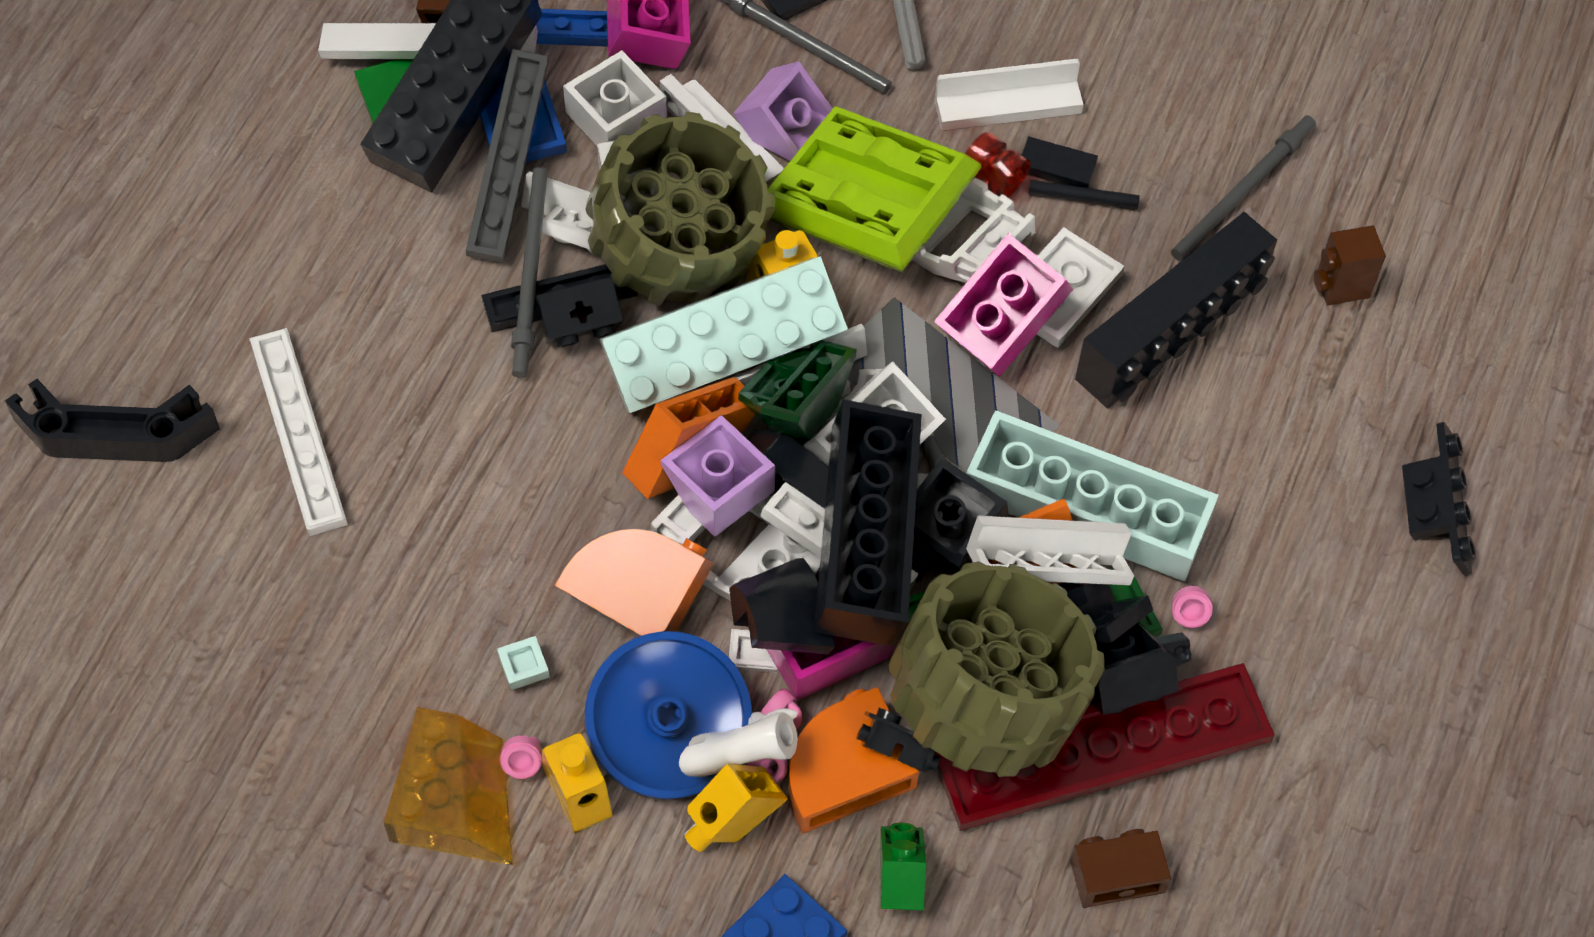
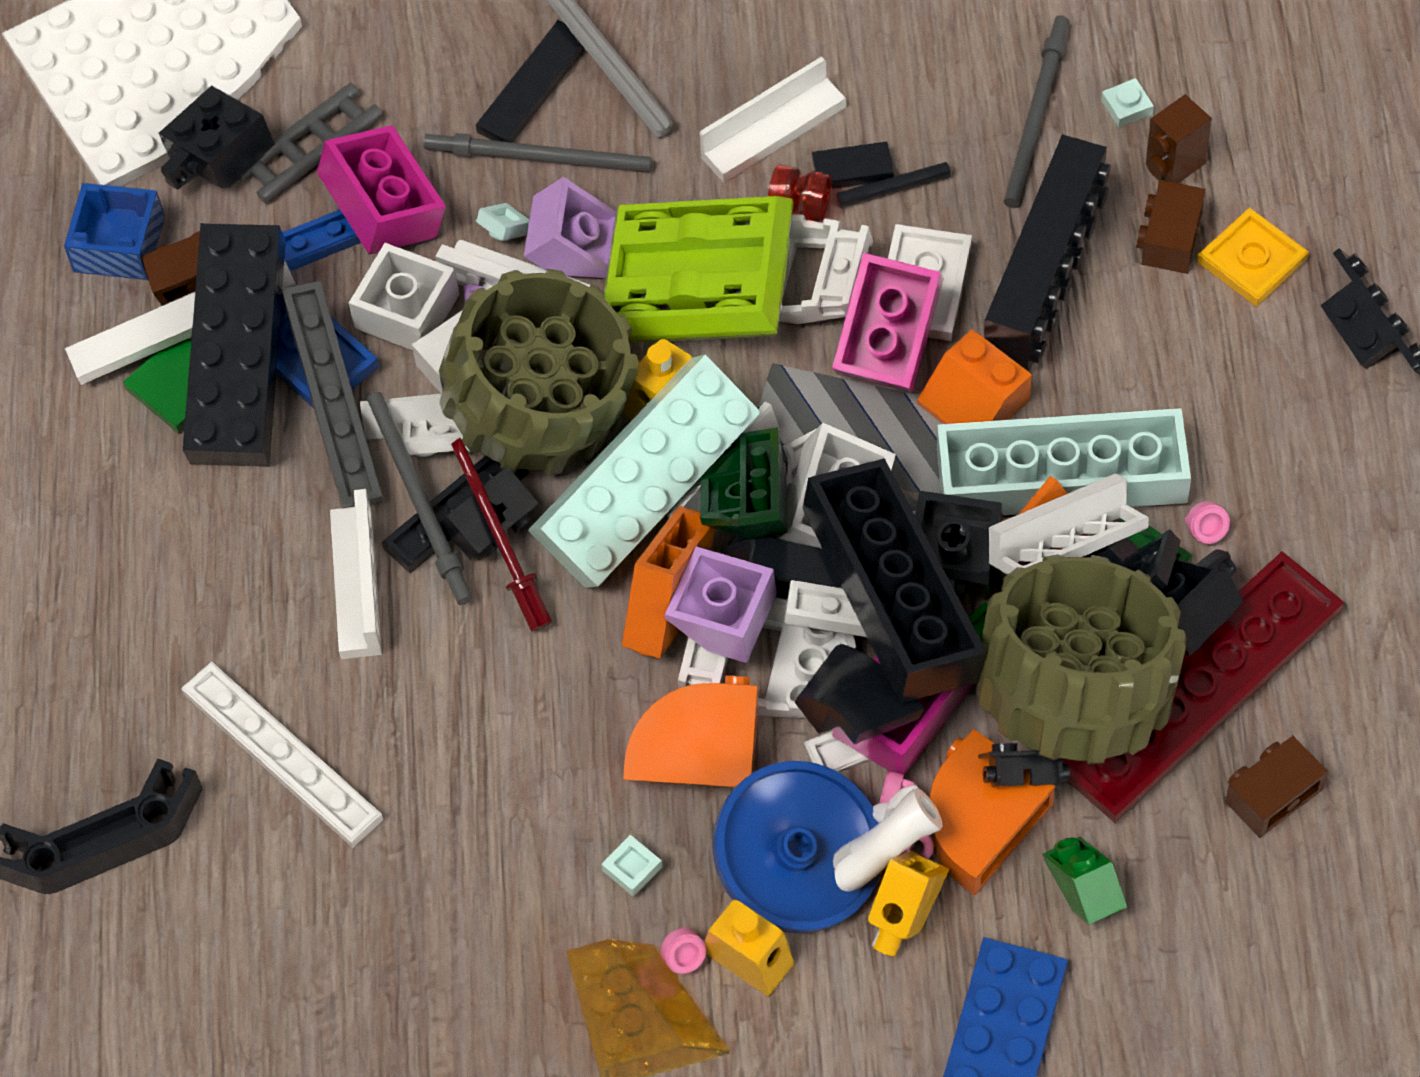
camera: 20 degrees left, 0 degrees up
none -> white fence [330,489,382,659]
none -> dark red piece [451,438,552,632]
none -> light aqua plate [476,203,529,241]
none -> orange slope [917,329,1032,424]
none -> light aqua plate [1101,78,1154,128]
none -> reddish brown brick [1136,180,1206,274]
none -> yellow tile [1197,207,1309,307]

